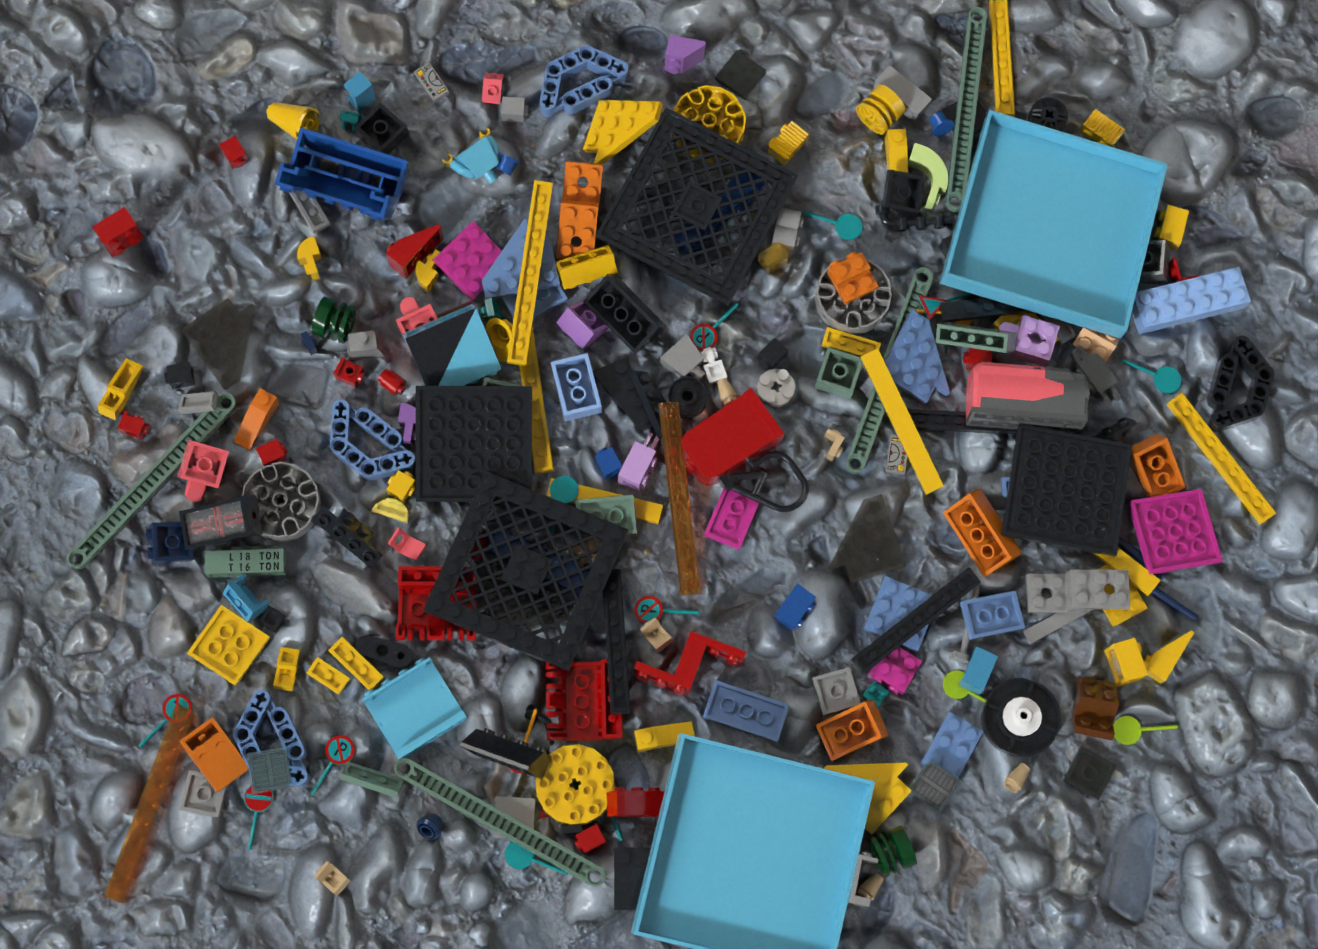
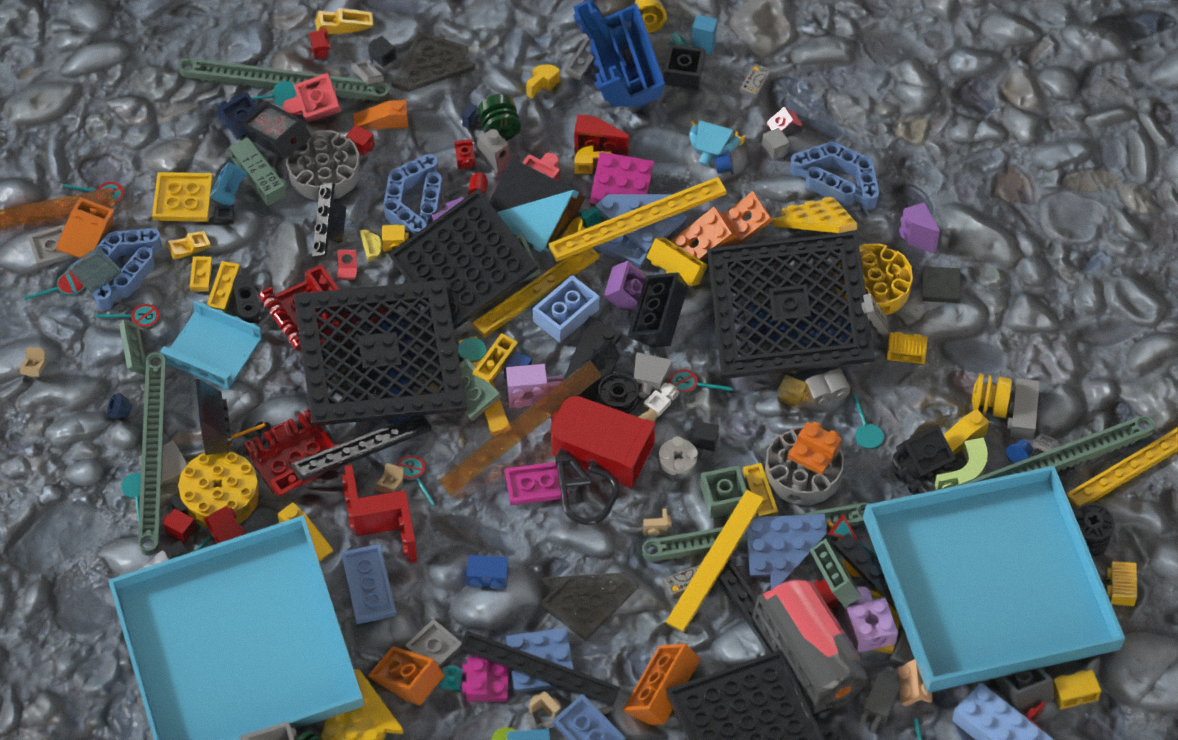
camera: 65 degrees right, 20 degrees down
none -> teal piece [252,81,297,107]
none -> yellow slope [472,333,518,383]
none -> tan bracket [529,691,561,720]
none -> light grey plate [862,293,891,339]
none -> clear tile [1032,433,1058,452]

